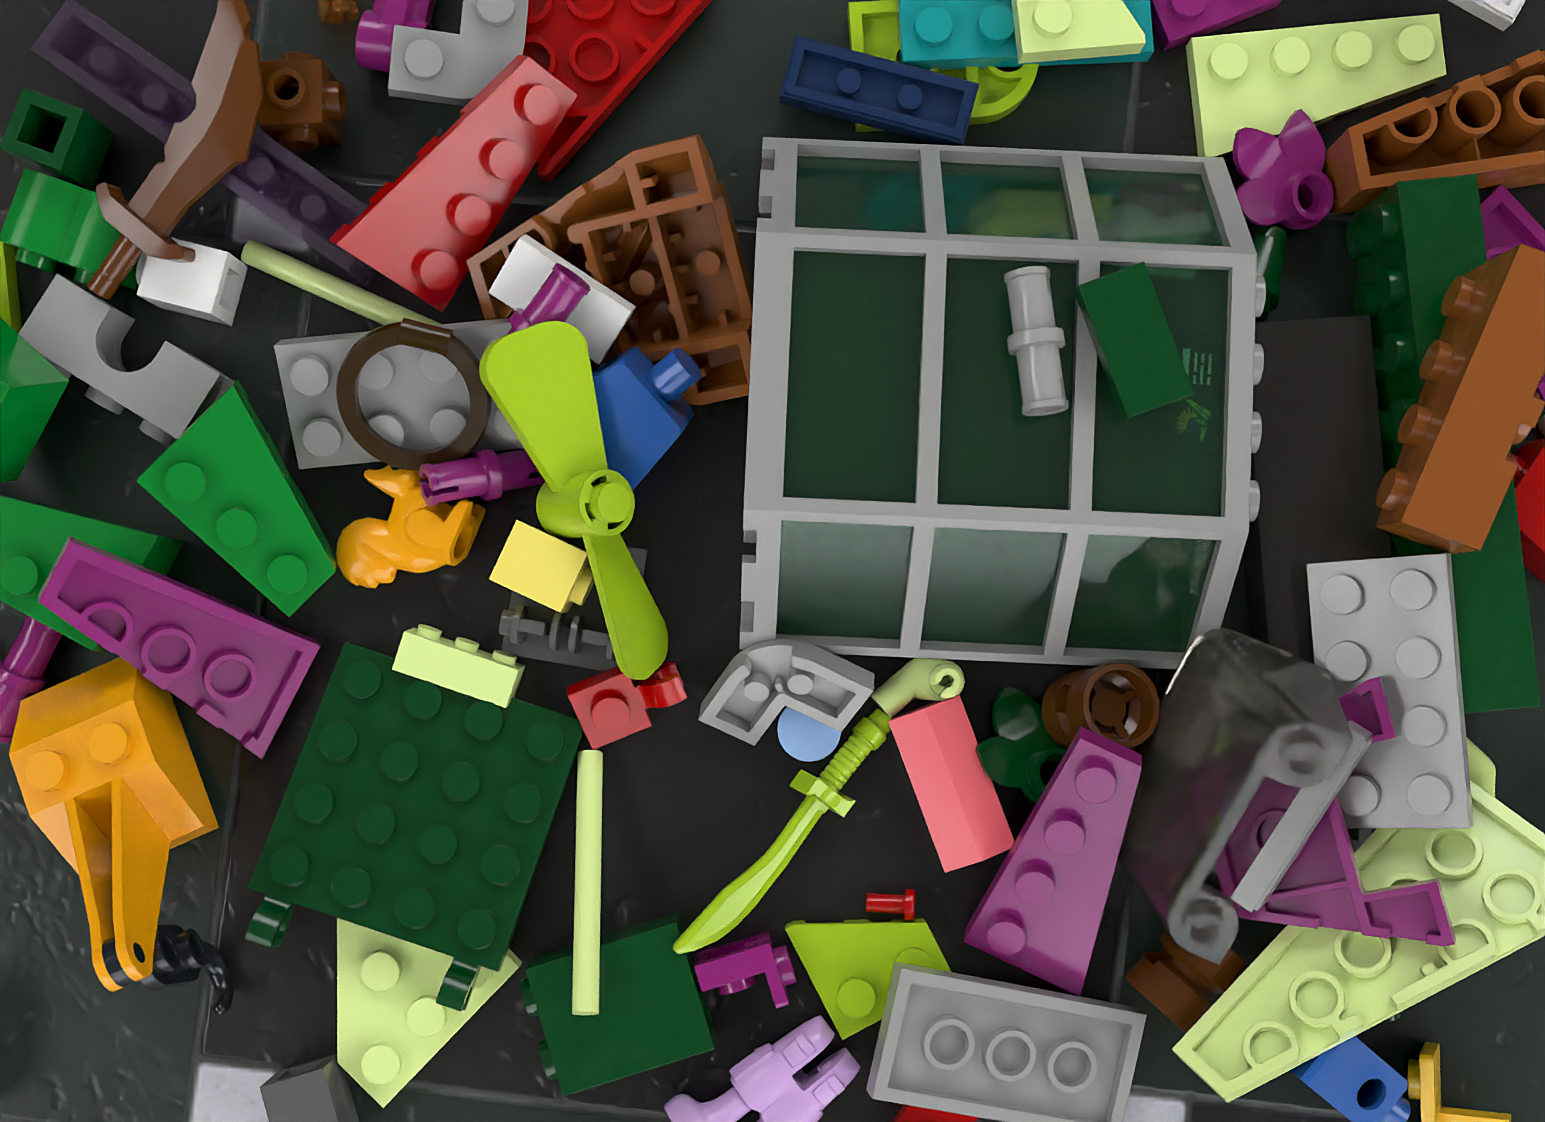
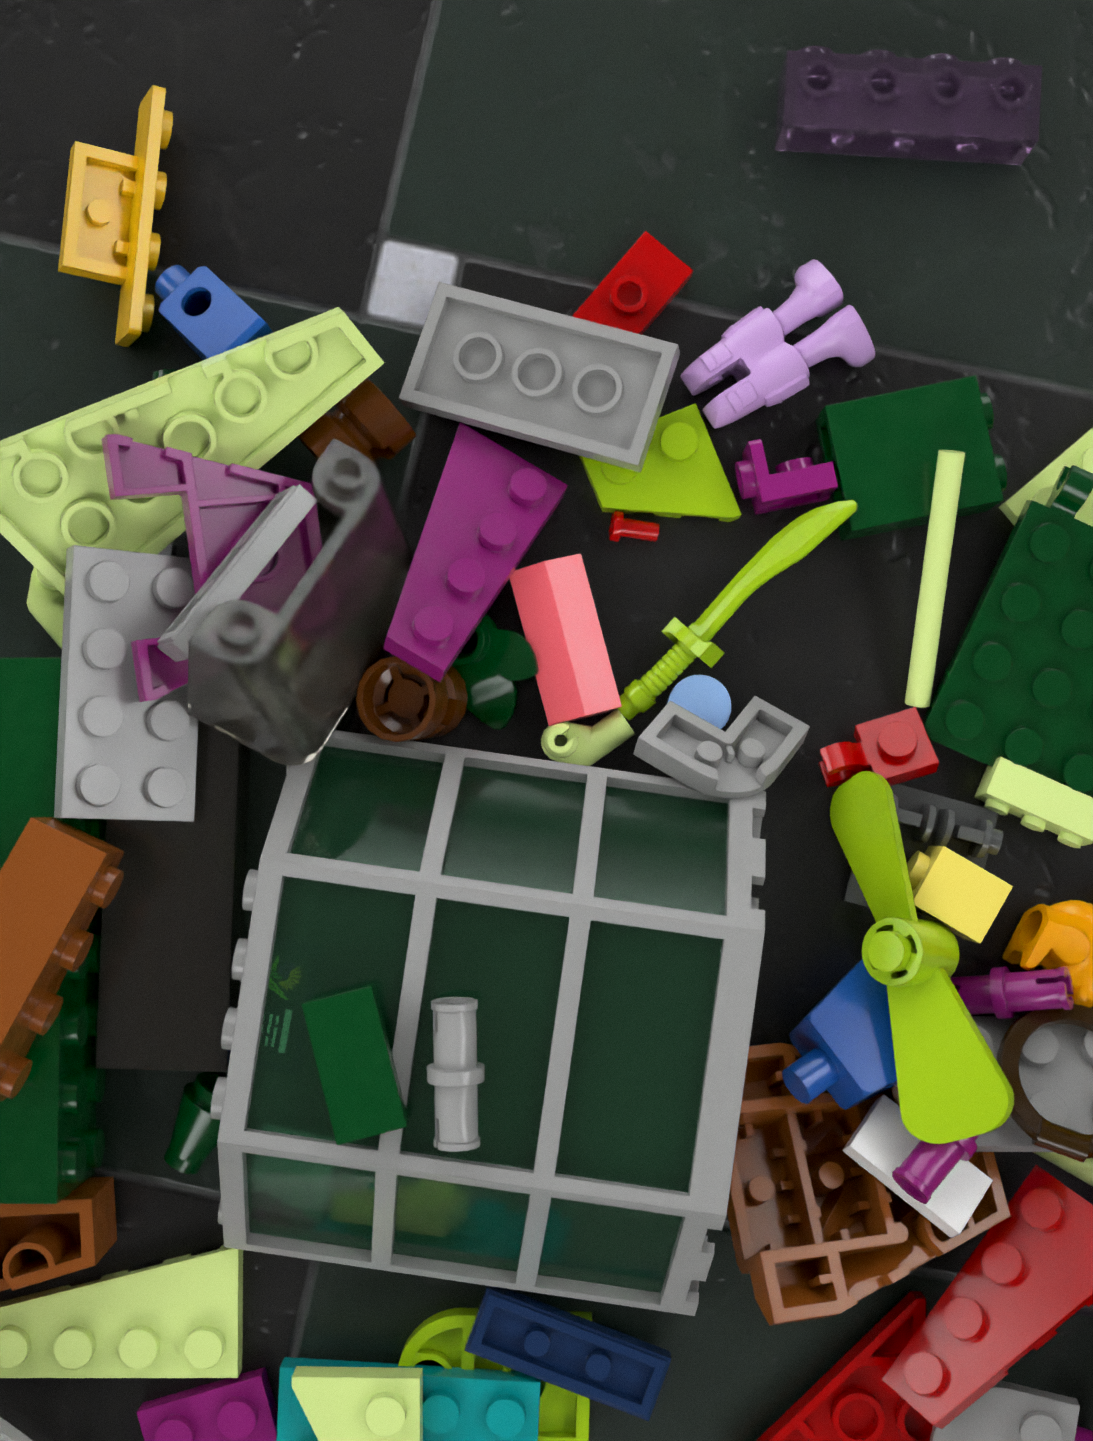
camera: 165 degrees left, 0 degrees up
magenta plate [1233,109,1334,230] -> none

